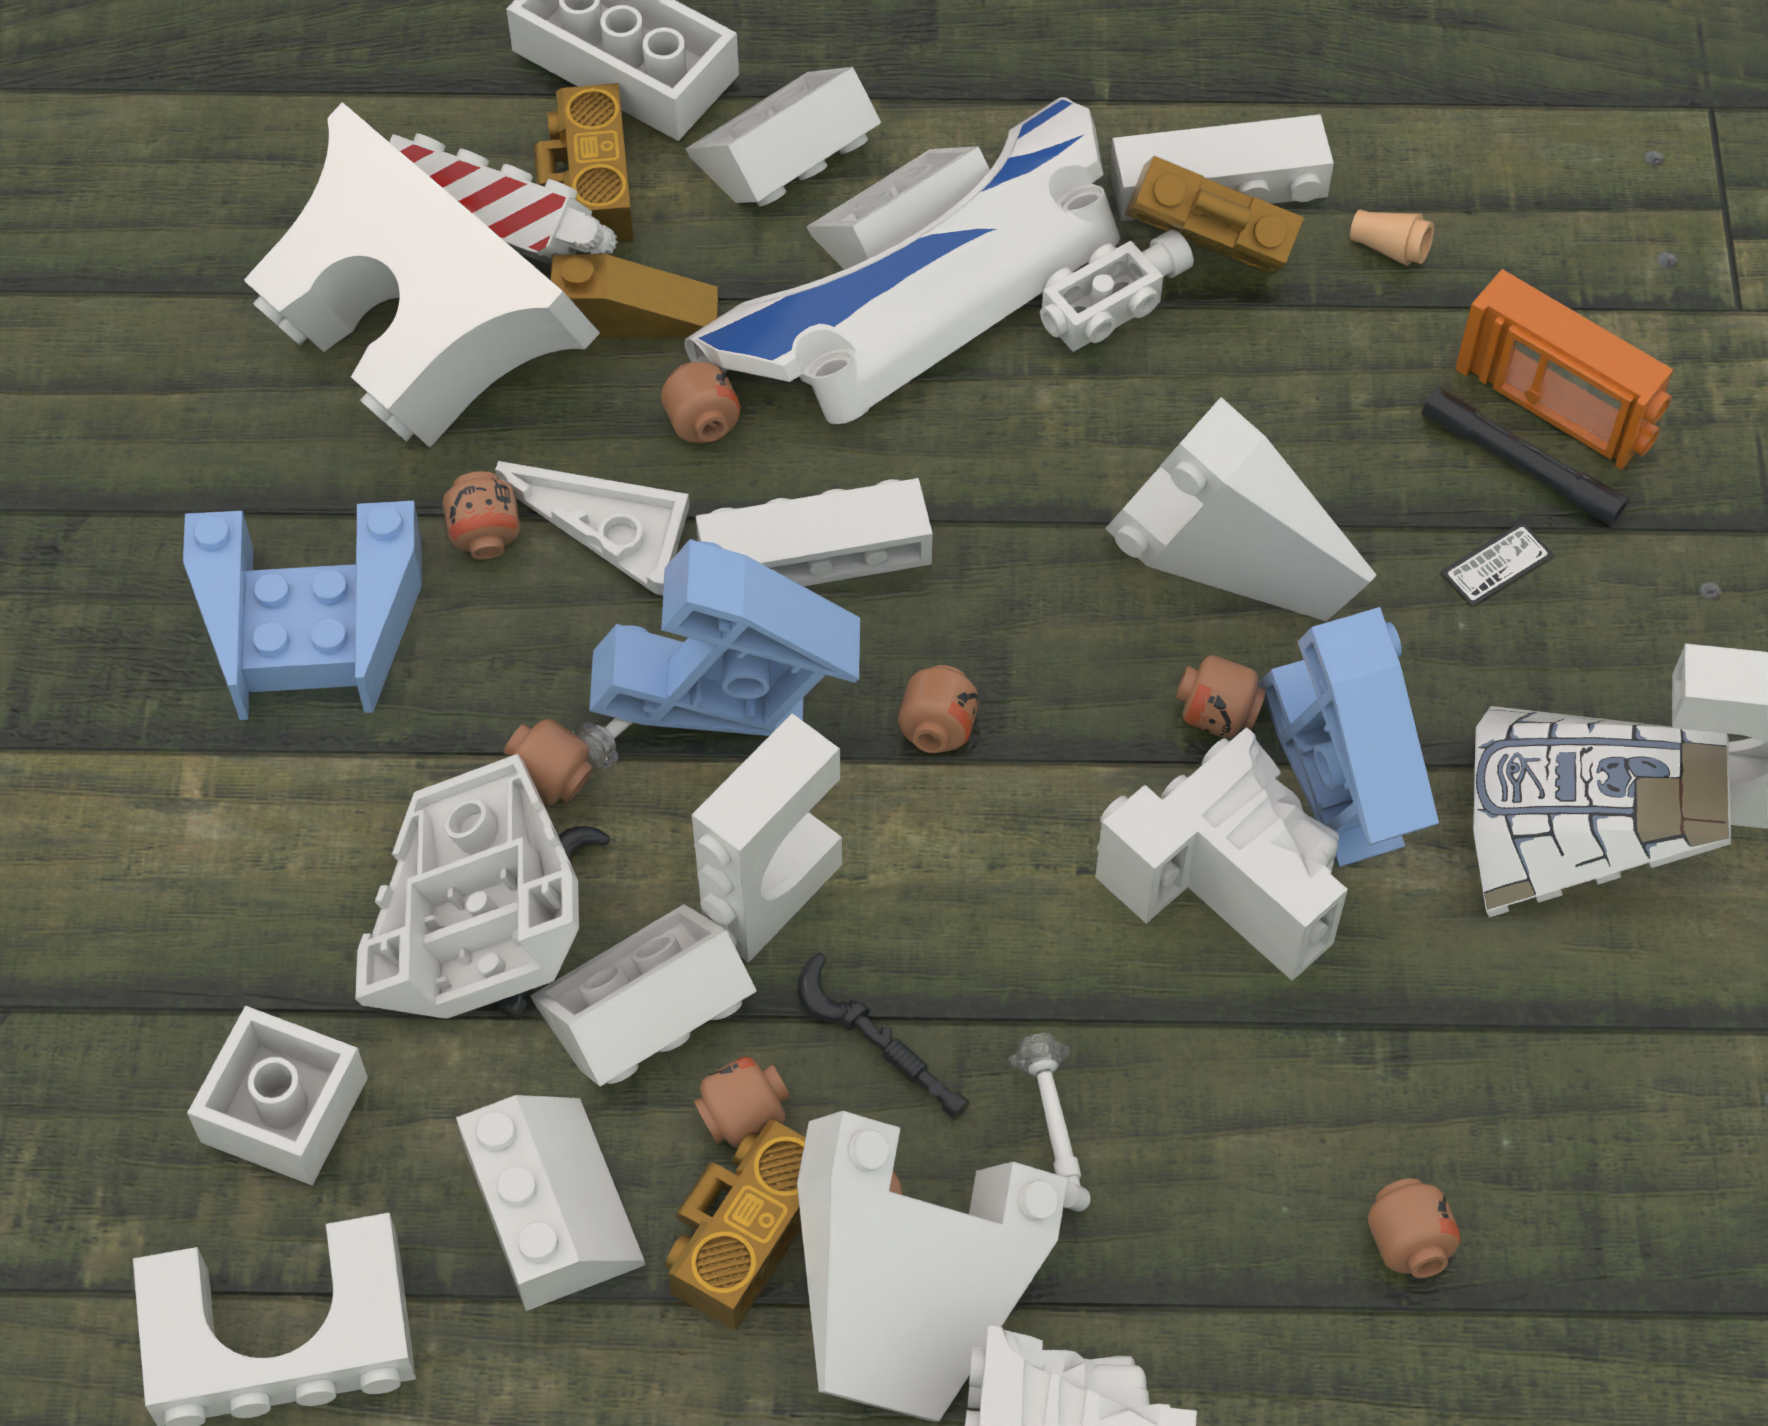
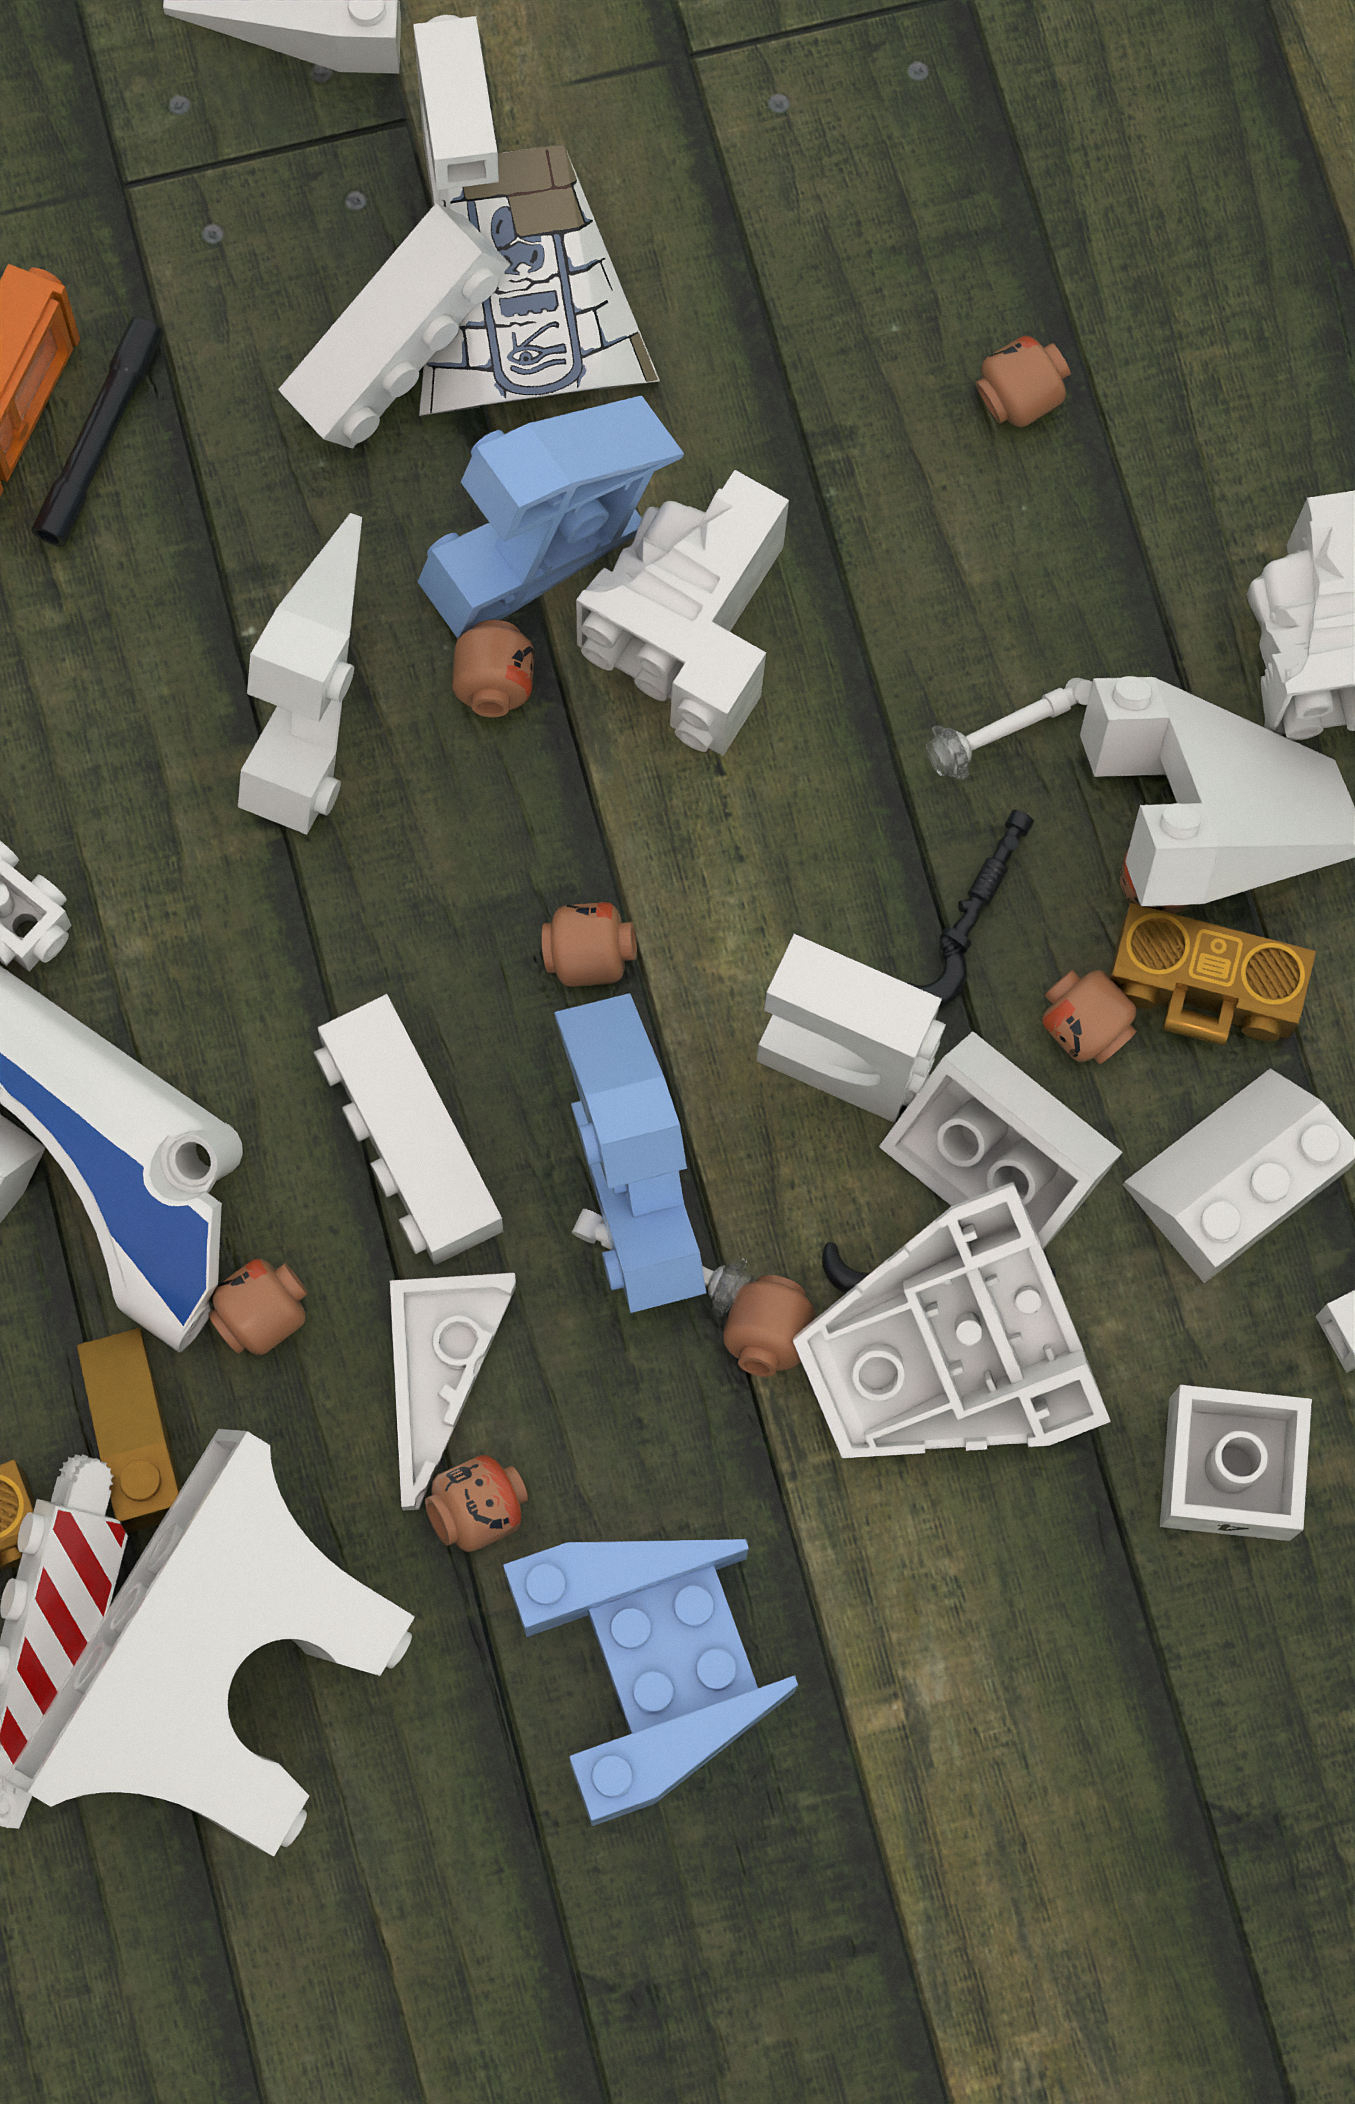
camera: 110 degrees left, 15 degrees up
sticker [1441,521,1554,607] -> none
none -> white brick [278,203,510,449]

